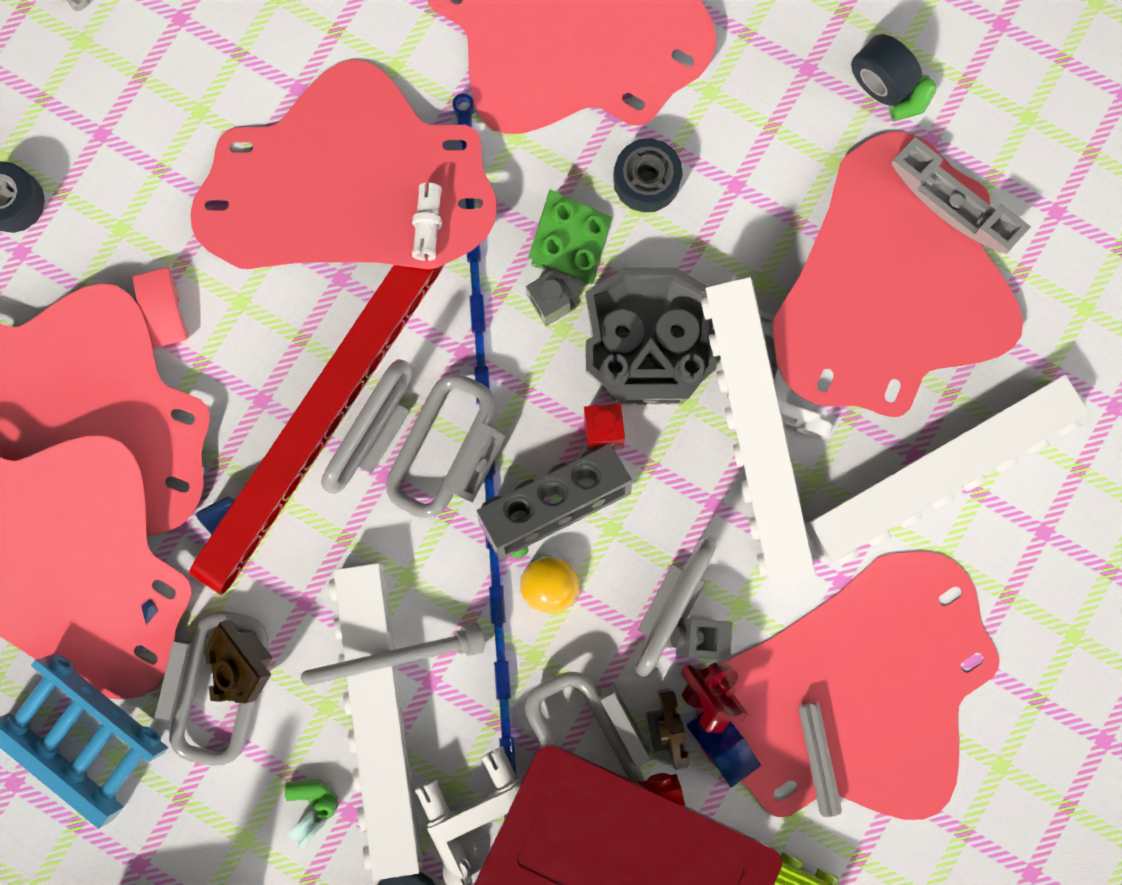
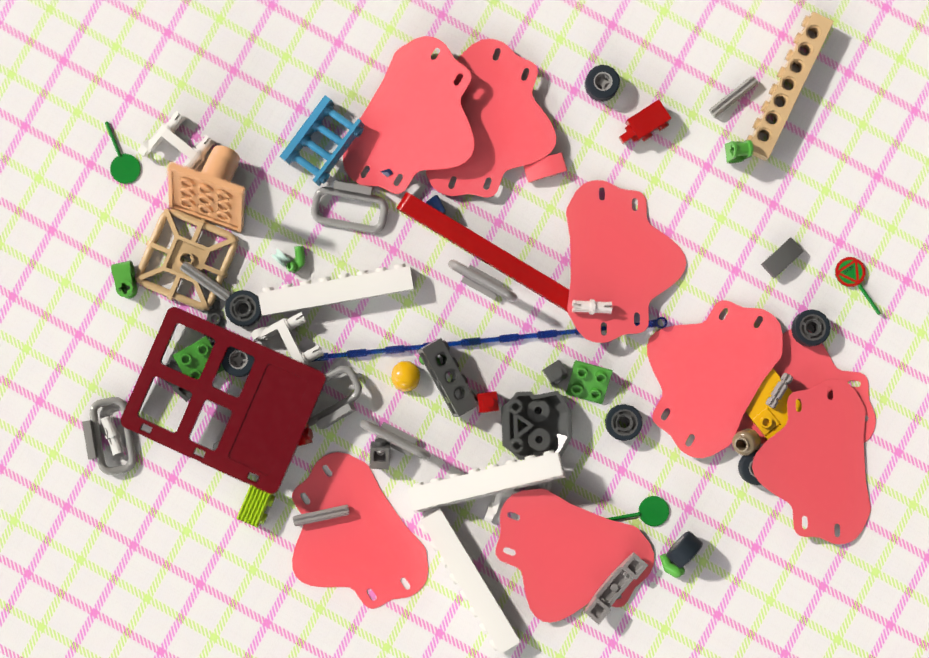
camera: 85 degrees right, 5 degrees up
dark brown plate [205,620,273,704] -> none
light grey piece [301,623,485,686] -> none
light grey bar [386,374,506,519] -> none
dark brown plate [646,688,690,770] -> none
dark red hips [681,663,748,733] -> none
clear blue slope [686,710,761,788] -> none
none -> green piece [606,496,669,526]
none -> red hinge [619,99,671,144]

